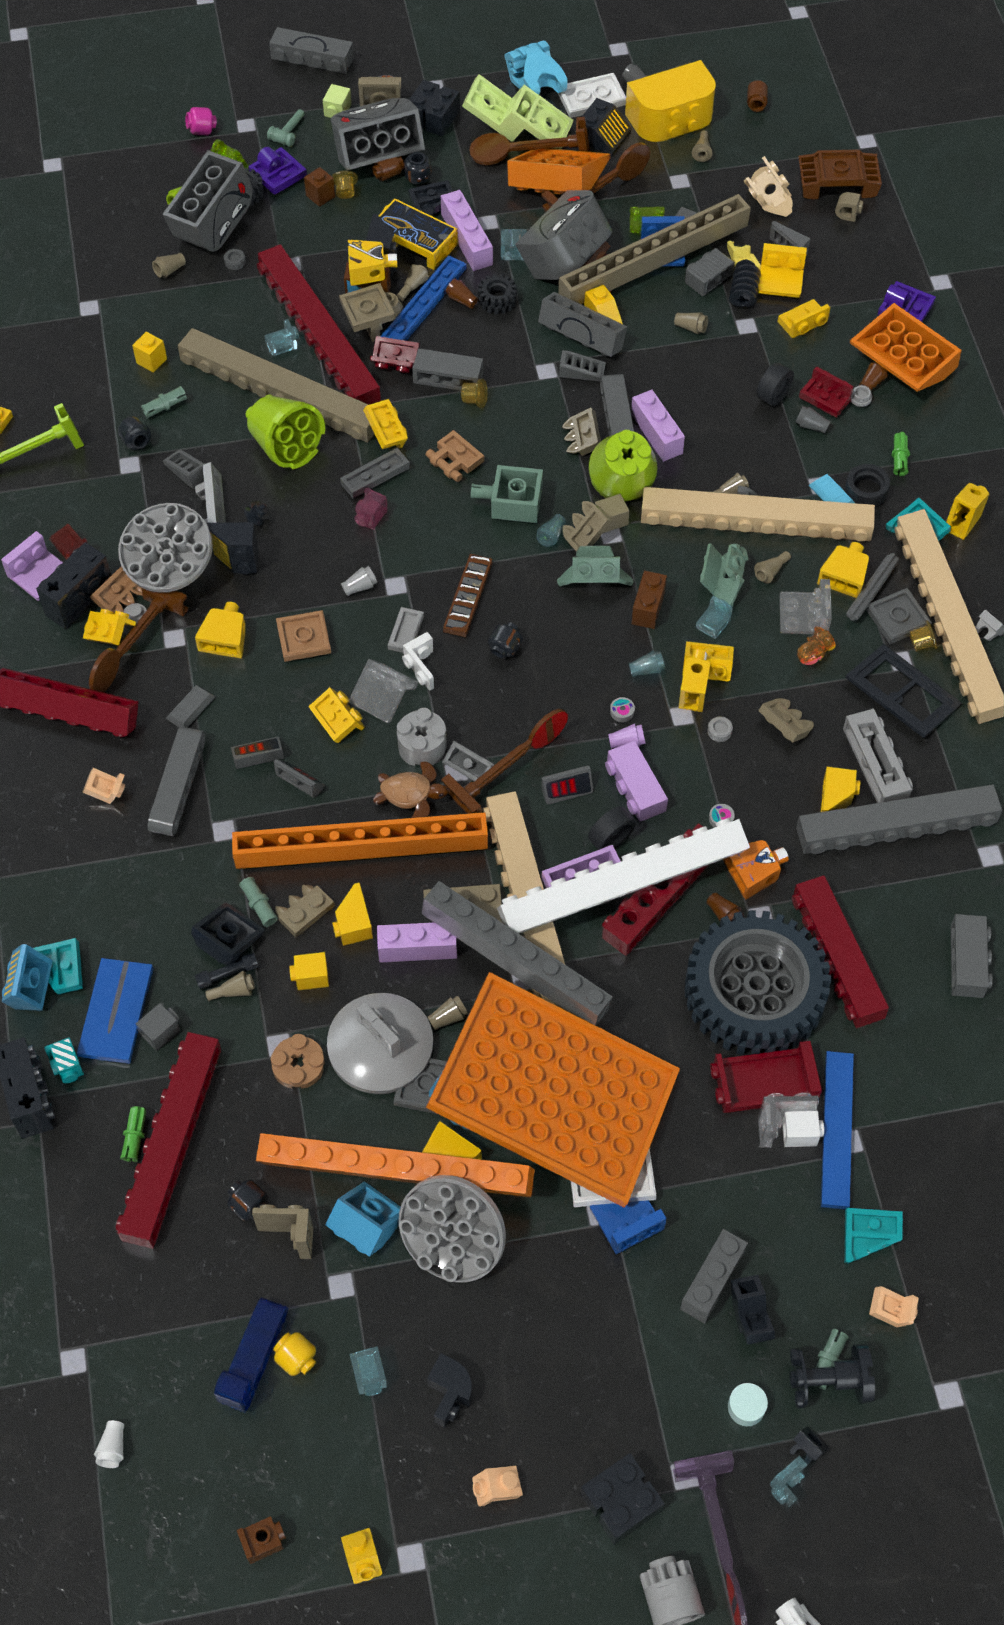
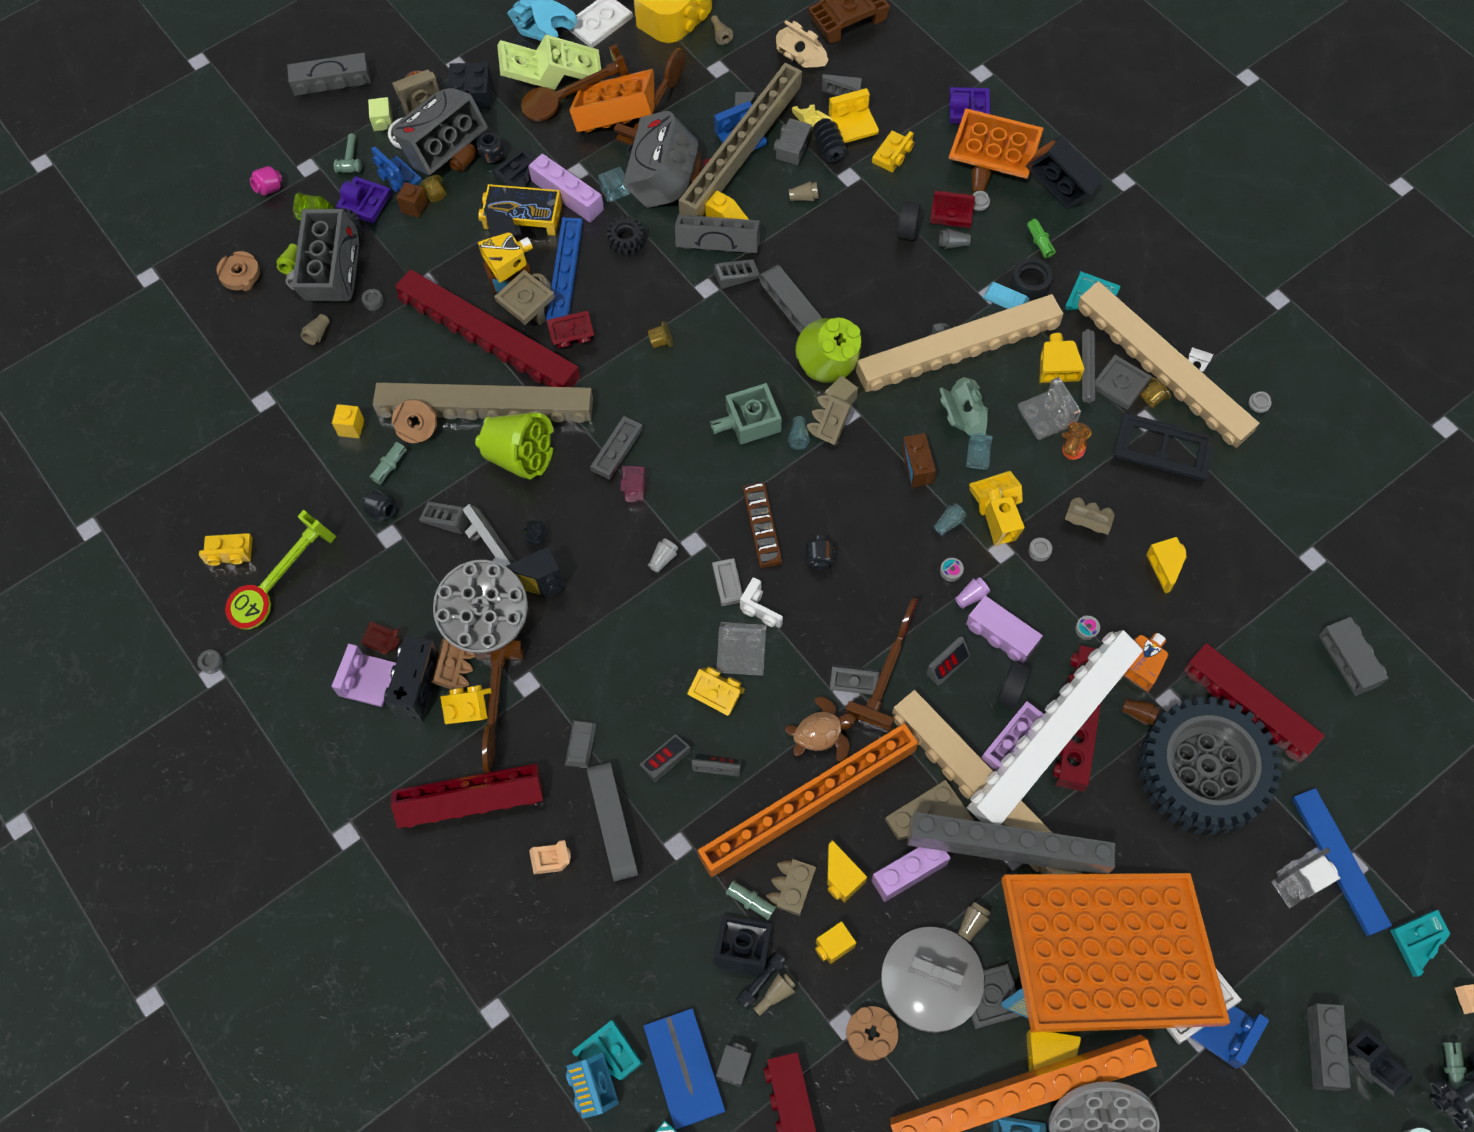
camera: 25 degrees left, 5 degrees up
light grey plate [123,603,147,623] -> none
yellow torso [195,602,246,659] -> none
clear light blue bracket [264,319,299,356] -> none
medium nougat plate [276,610,331,662] -> none
yellow bracket [363,399,408,449] -> none
dark tan cone [397,264,429,301] -> none
light grey brick [397,708,447,766] -> none
dark grey brick [413,348,483,393] -> none
medium nougat plate [426,430,484,482] -> none
reddish brown cone [445,279,478,309] -> none
sand green piece [557,546,633,586] -> none
dark tan plate [562,408,601,456] -> none
black slope [582,98,632,156] -> none
clear neon green piece [629,206,664,233] -> none
lavender brick [631,390,685,462] -> none
dark red panel [710,1041,822,1113] -> none
dark tan cone [713,473,749,494] -> none
dark tan cone [754,551,791,583] -> none
dark grey brick [796,785,1002,854] -> none
dark tan plate [835,192,864,222] -> none
light grey brick [843,709,913,803] -> none
yellow torso [946,483,989,540] -> none
none -> medium nougat plate [217,251,260,291]
none -> blue bracket [371,146,423,192]
none -> medium nougat plate [392,399,437,443]
none -> black brick [1026,135,1103,209]

